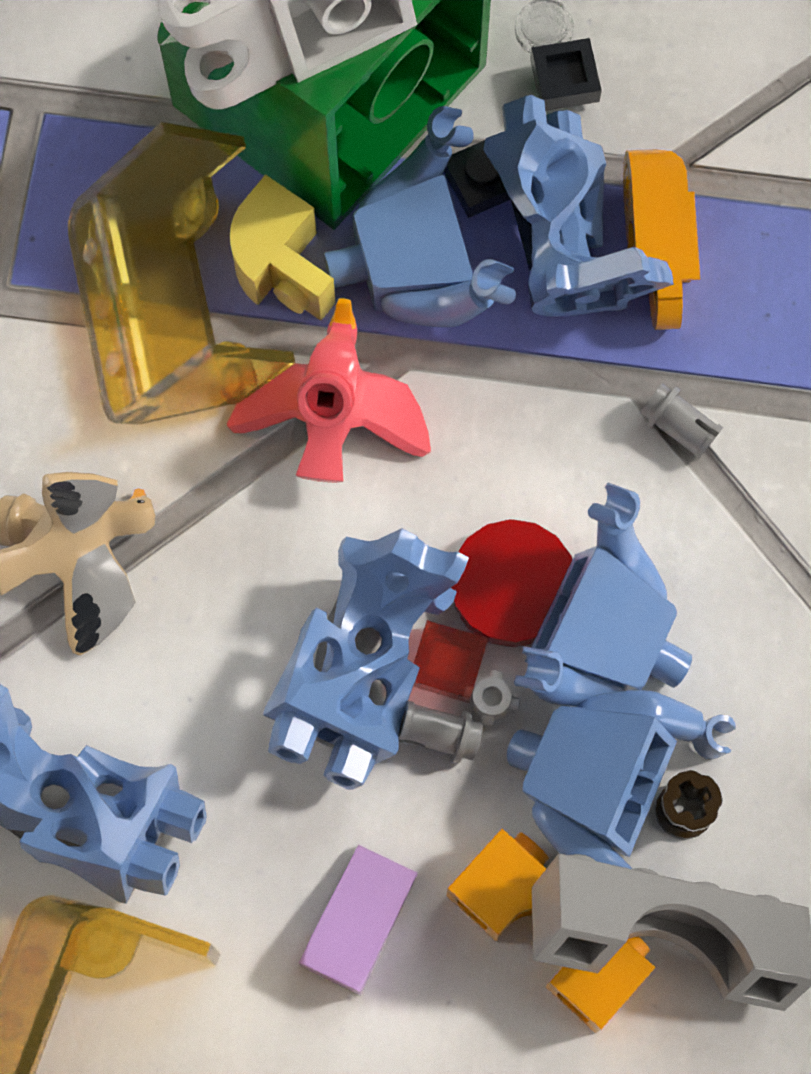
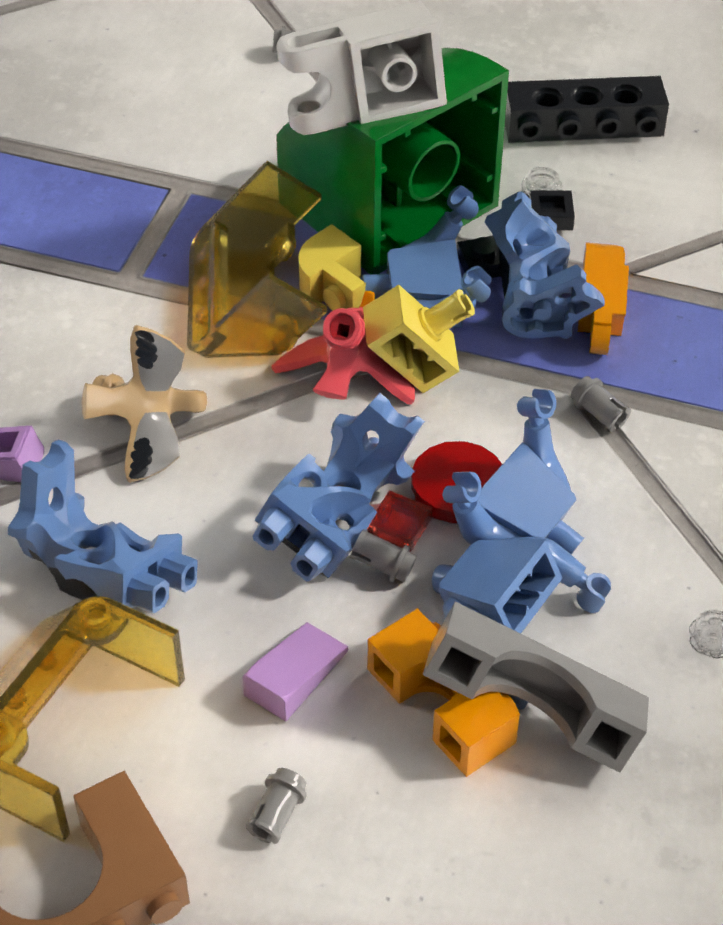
camera: 10 degrees right, 25 degrees down
white piece [463,670,520,727] -> none
dark brown bush [655,770,723,840] -> none
none -> light yellow brick [363,285,475,393]

